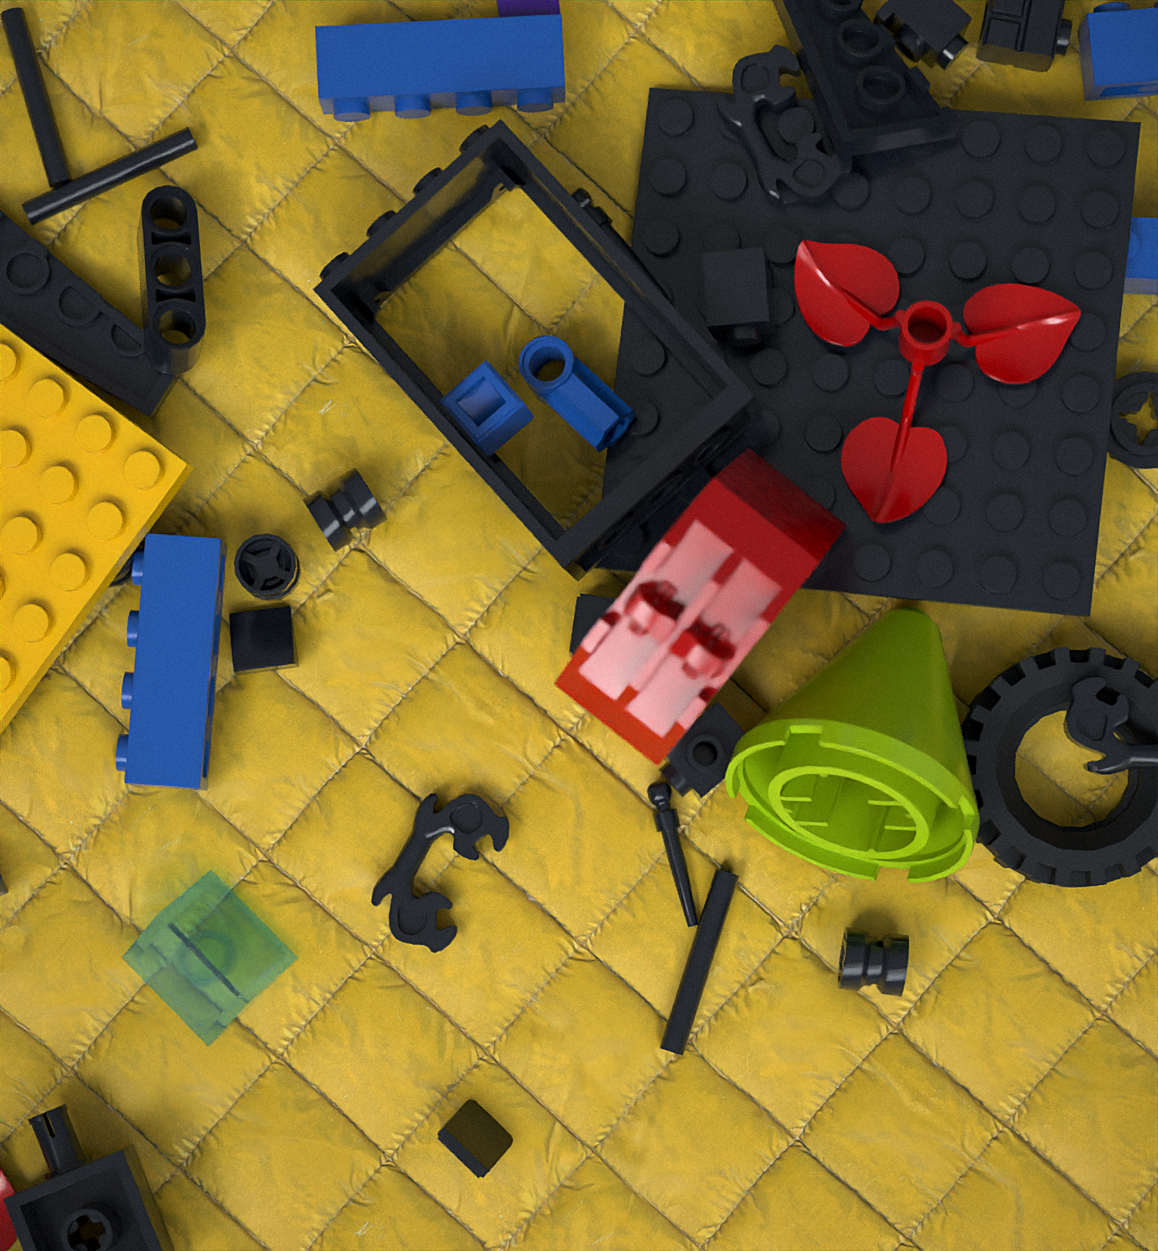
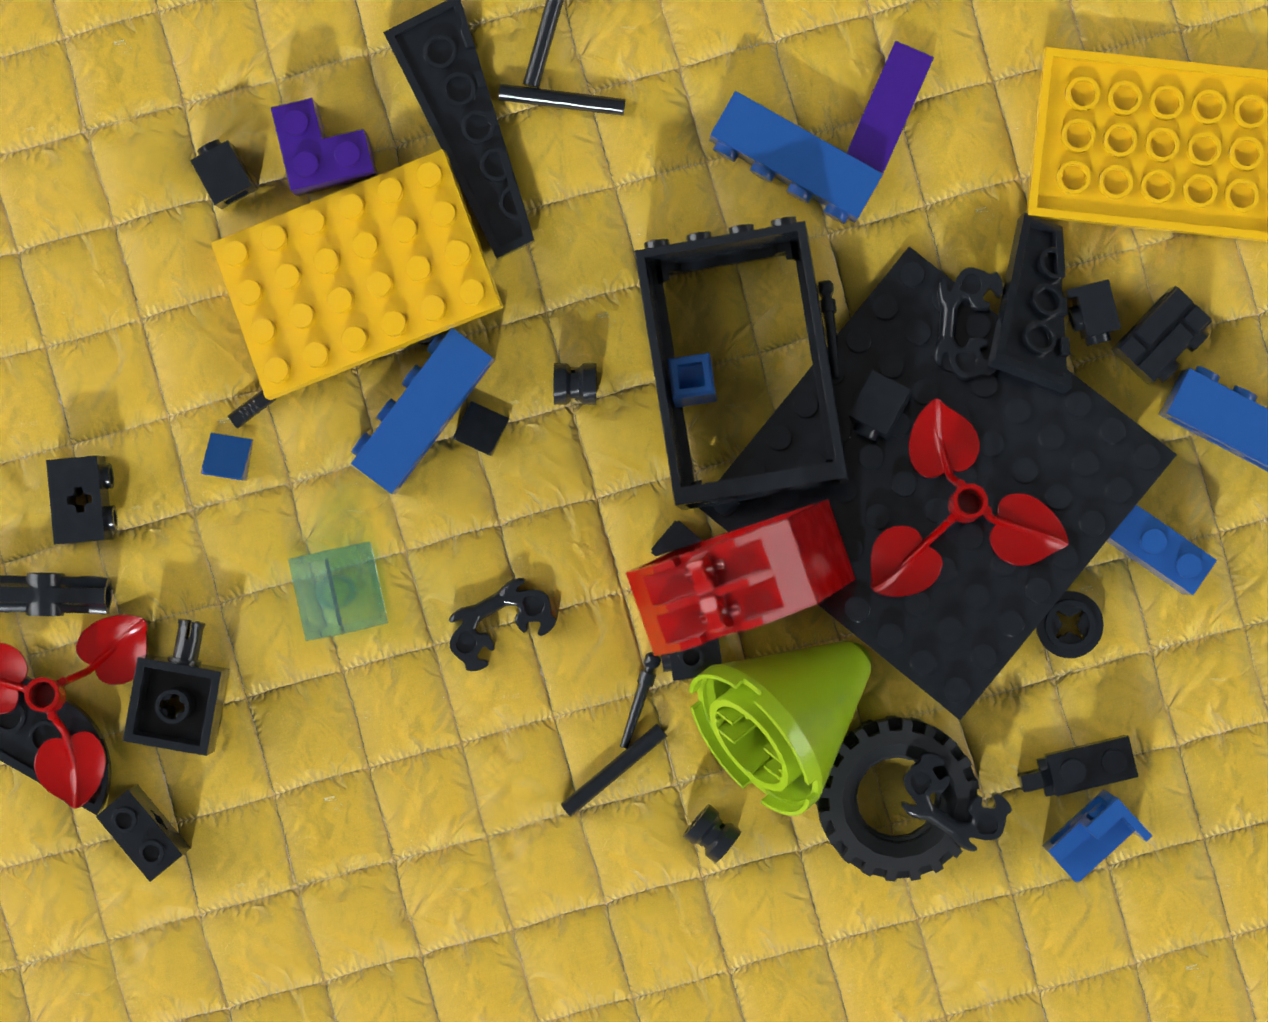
camera: 30 degrees right, 5 degrees up
black beam [137,185,206,375] -> none
black wheel [234,533,301,602] -> none
slope [437,1099,513,1178] -> none
blue piece [519,335,636,453] -> none

